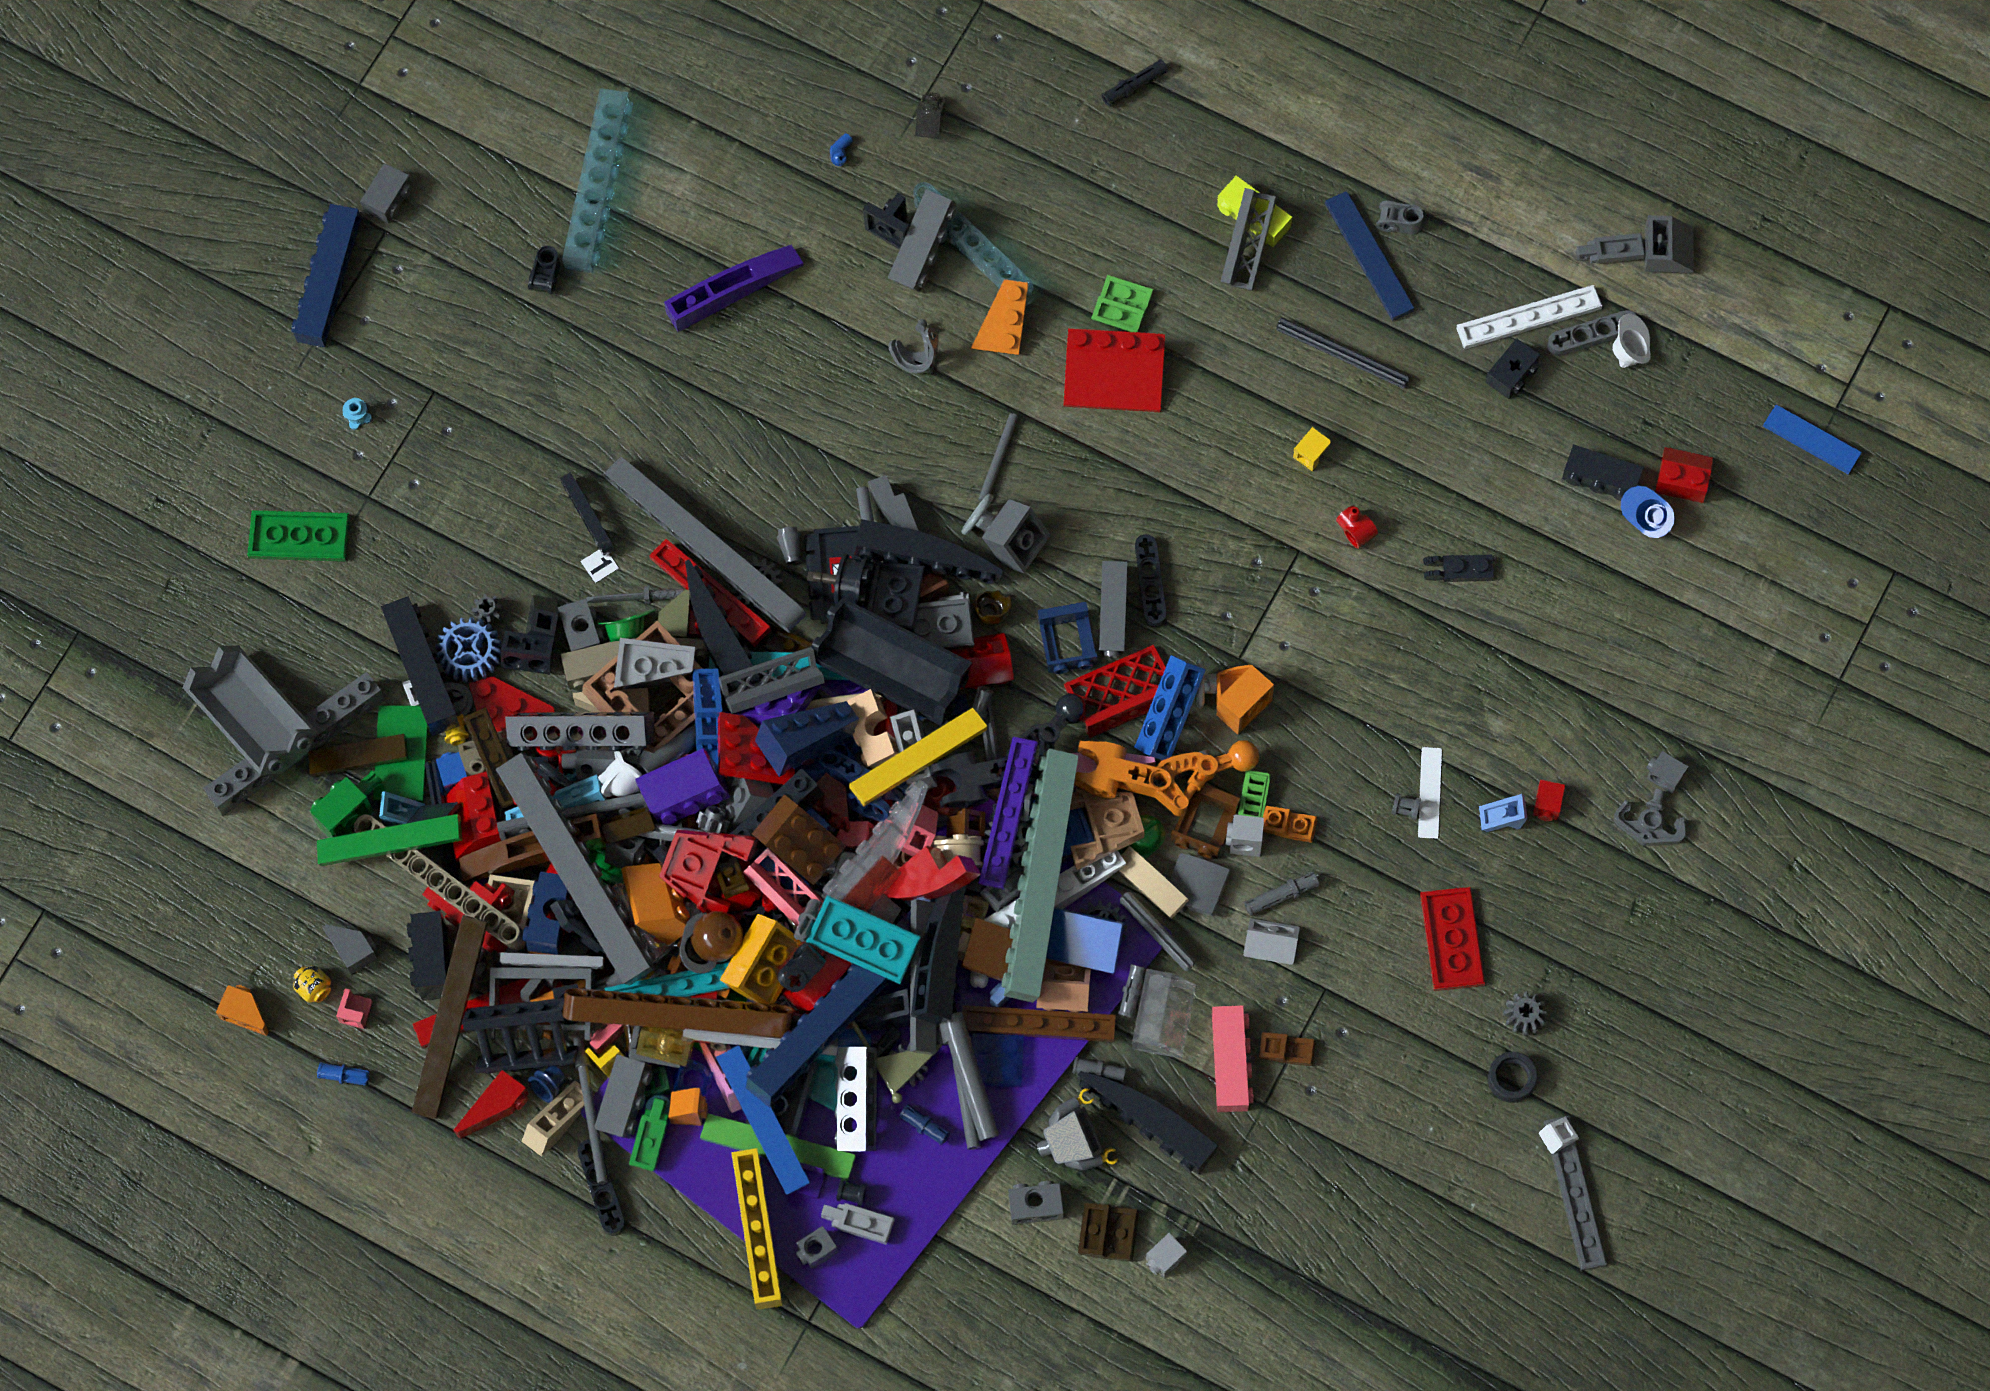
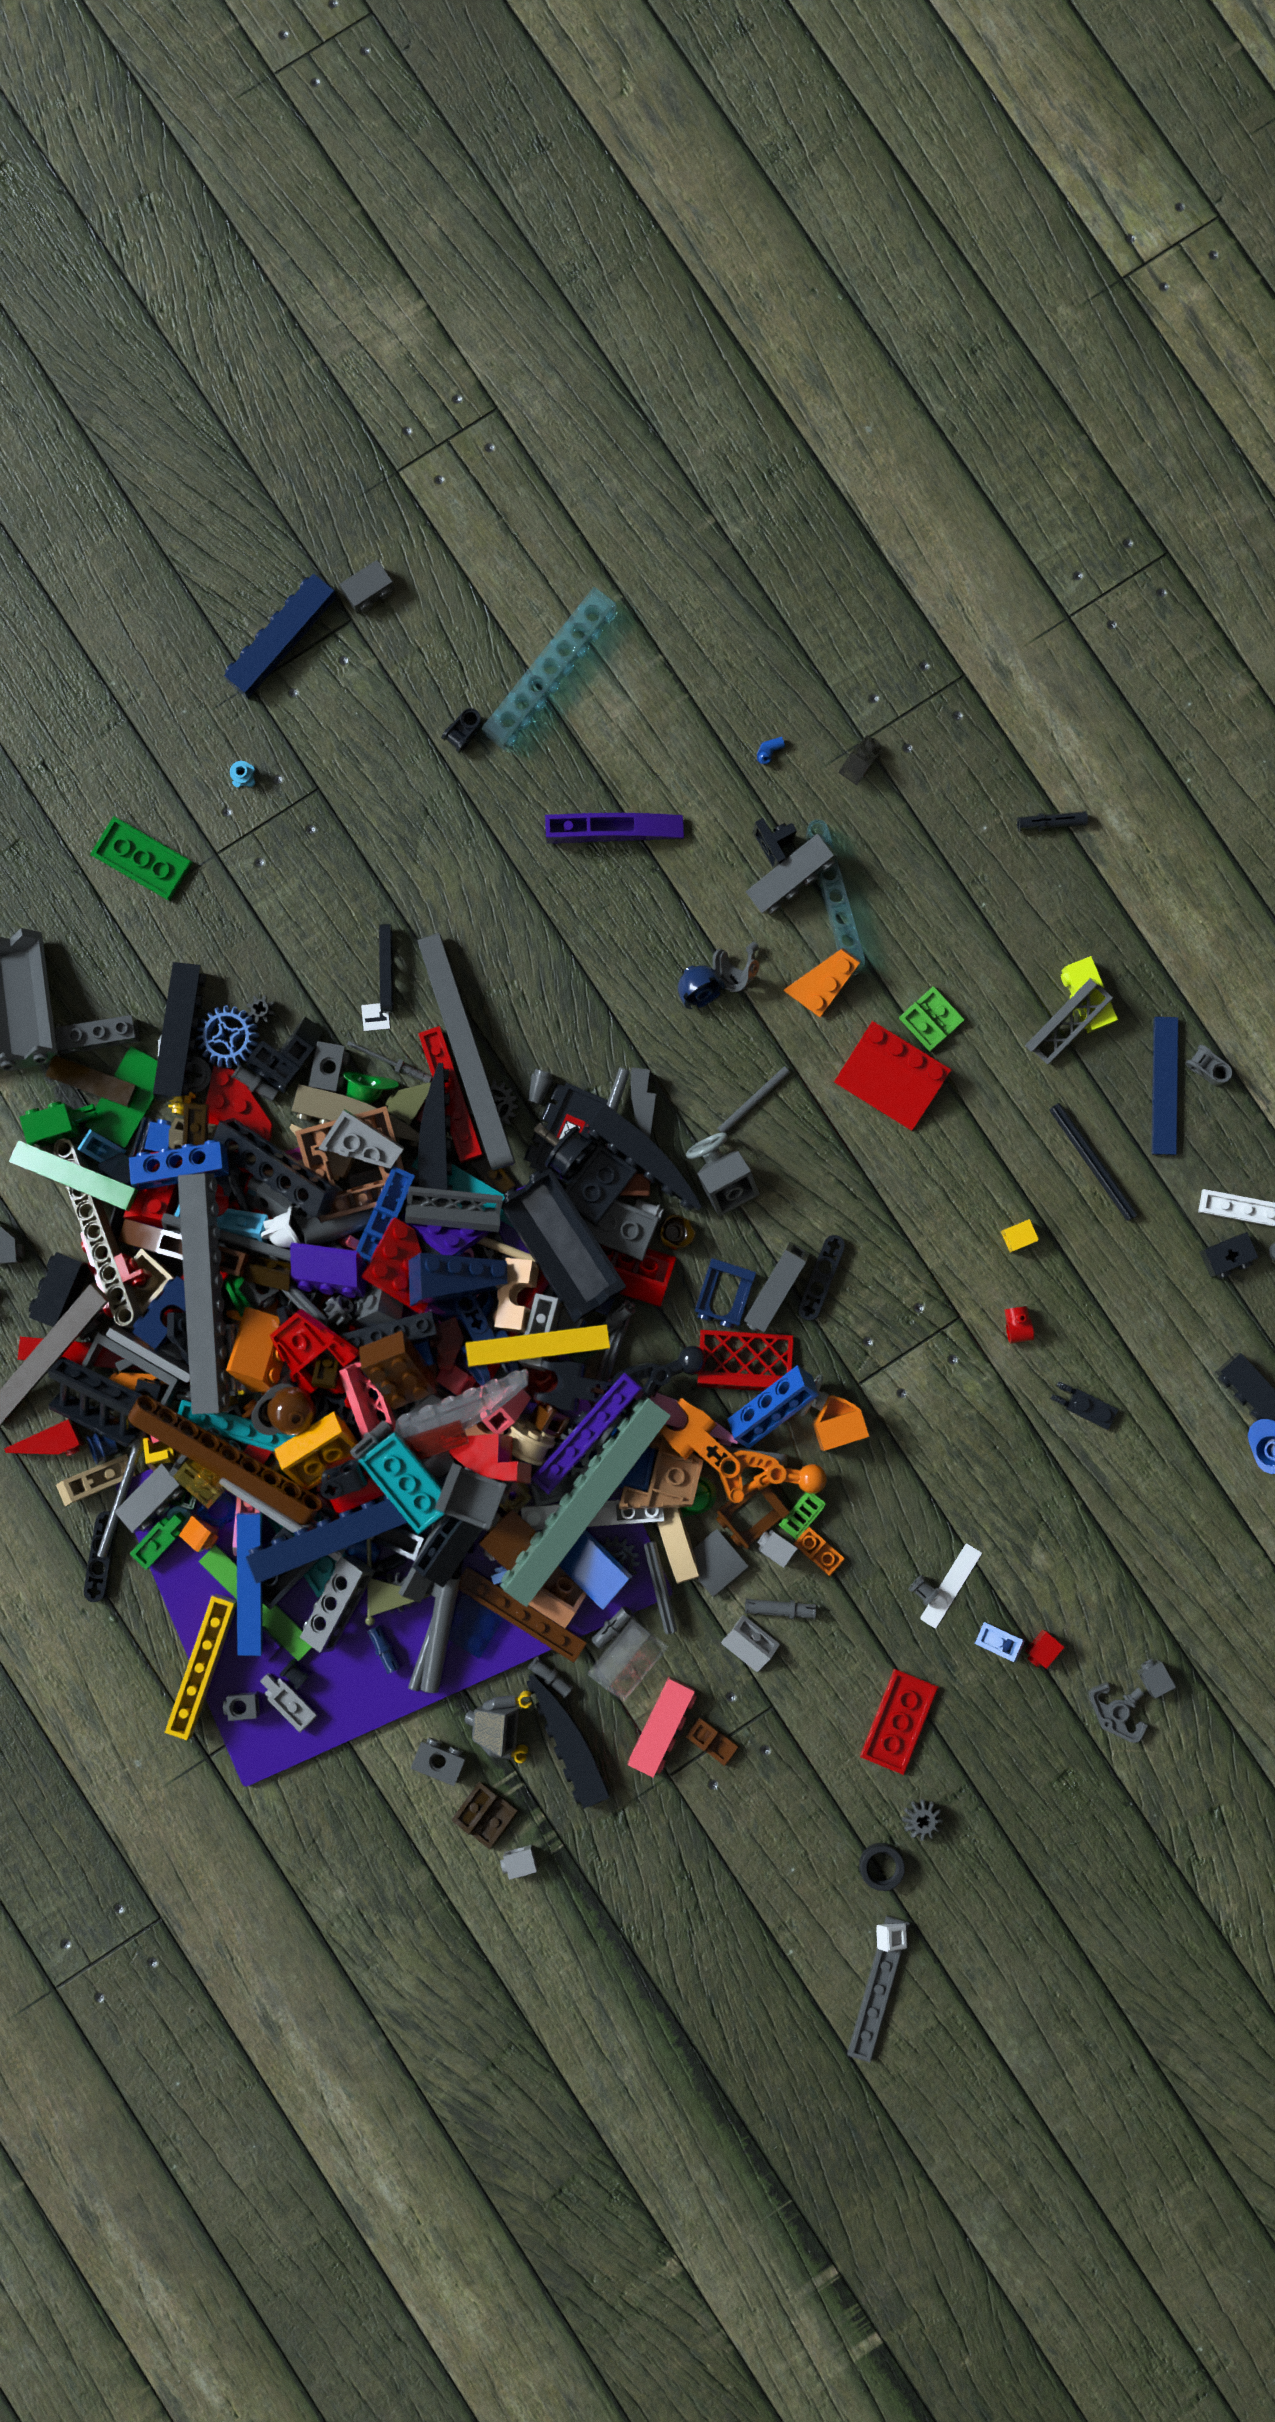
camera: 25 degrees right, 15 degrees up
none -> blue brick [129,1140,229,1191]
none -> dark grey pin [231,1064,279,1102]
none -> dark grey panel [435,1463,509,1531]
none -> dark blue cylinder [678,965,725,1009]

